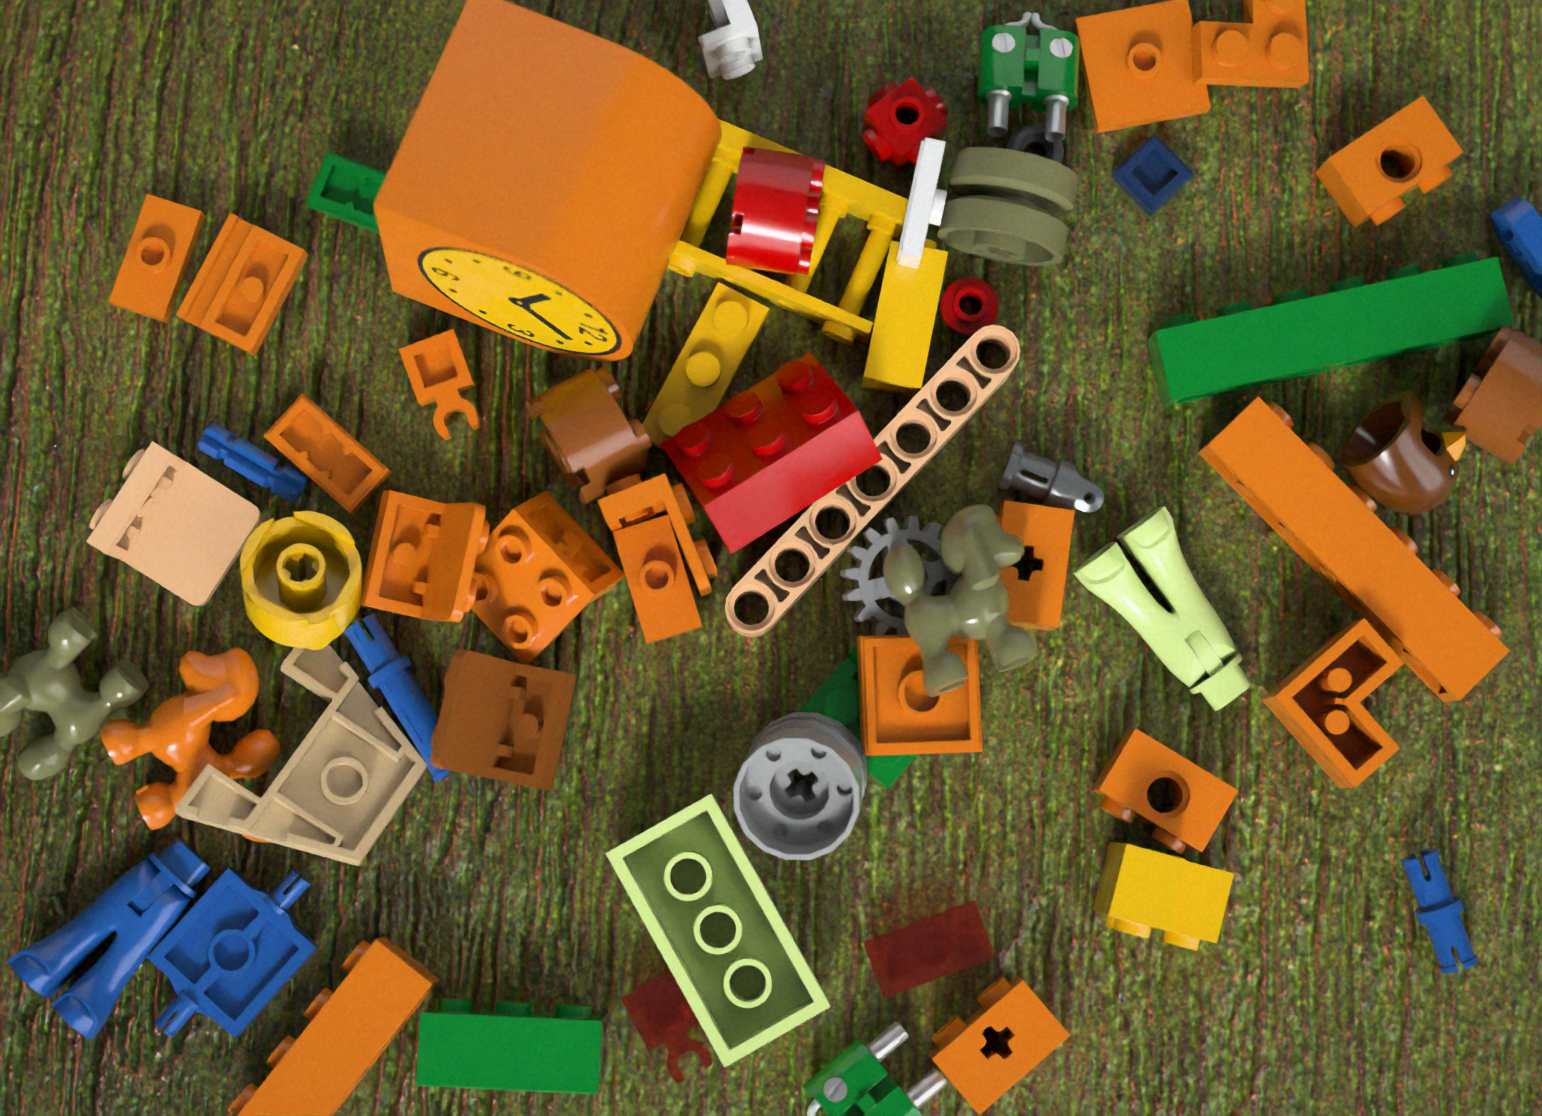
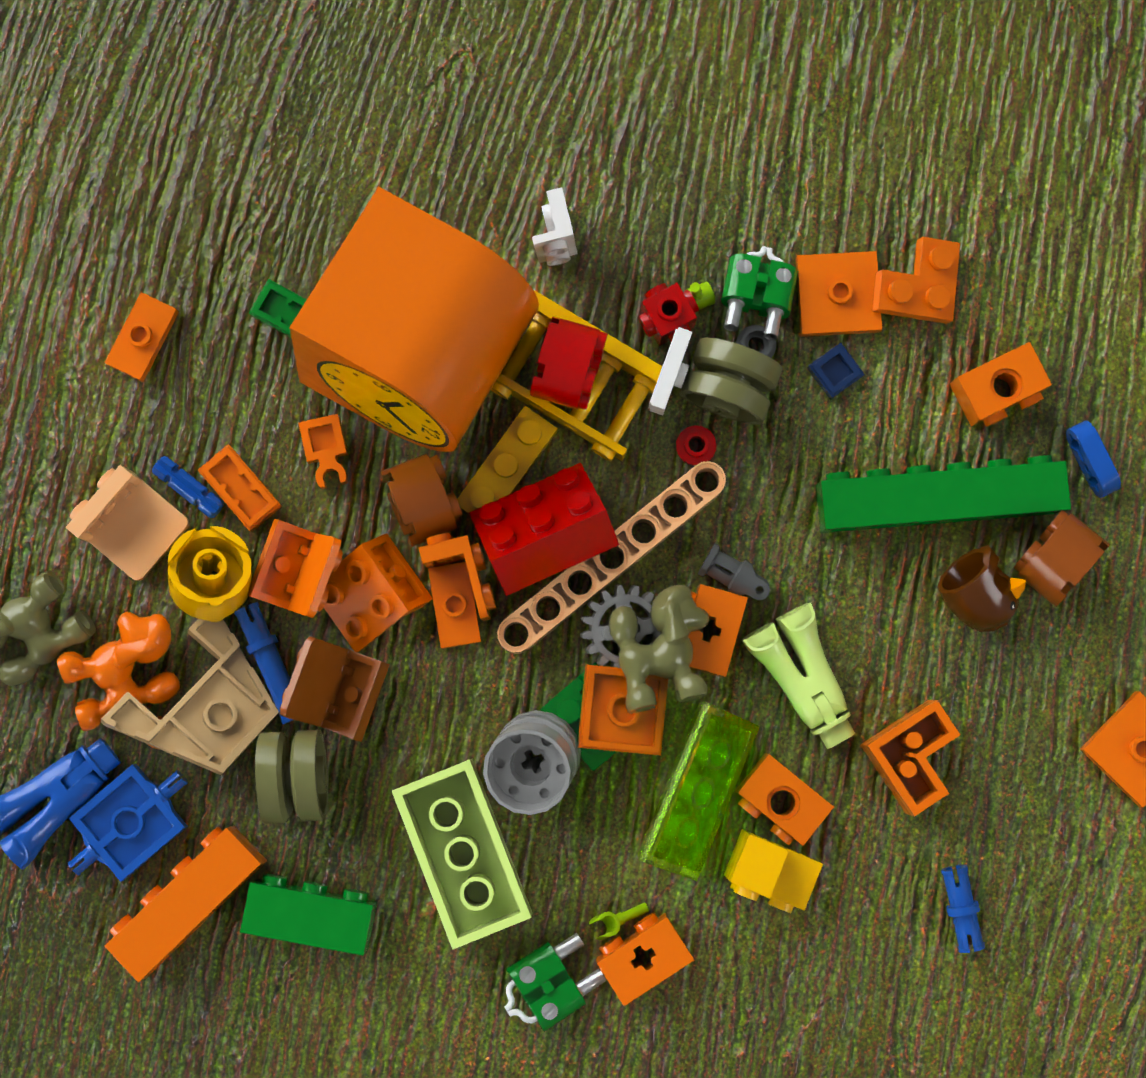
camera: 10 degrees right, 0 degrees up
orange plate [176,213,309,356] -> none
clear red plate [621,970,713,1083] -> none
yellow brick [861,238,948,397] -> none
clear red plate [862,900,995,999] -> none
orange brick [1198,396,1510,703] -> none
none -> olive wheel [255,729,328,824]
none -> lime hand [589,902,649,941]
none -> clear neon green slope [637,701,760,881]
none -> lime hand [686,282,715,309]

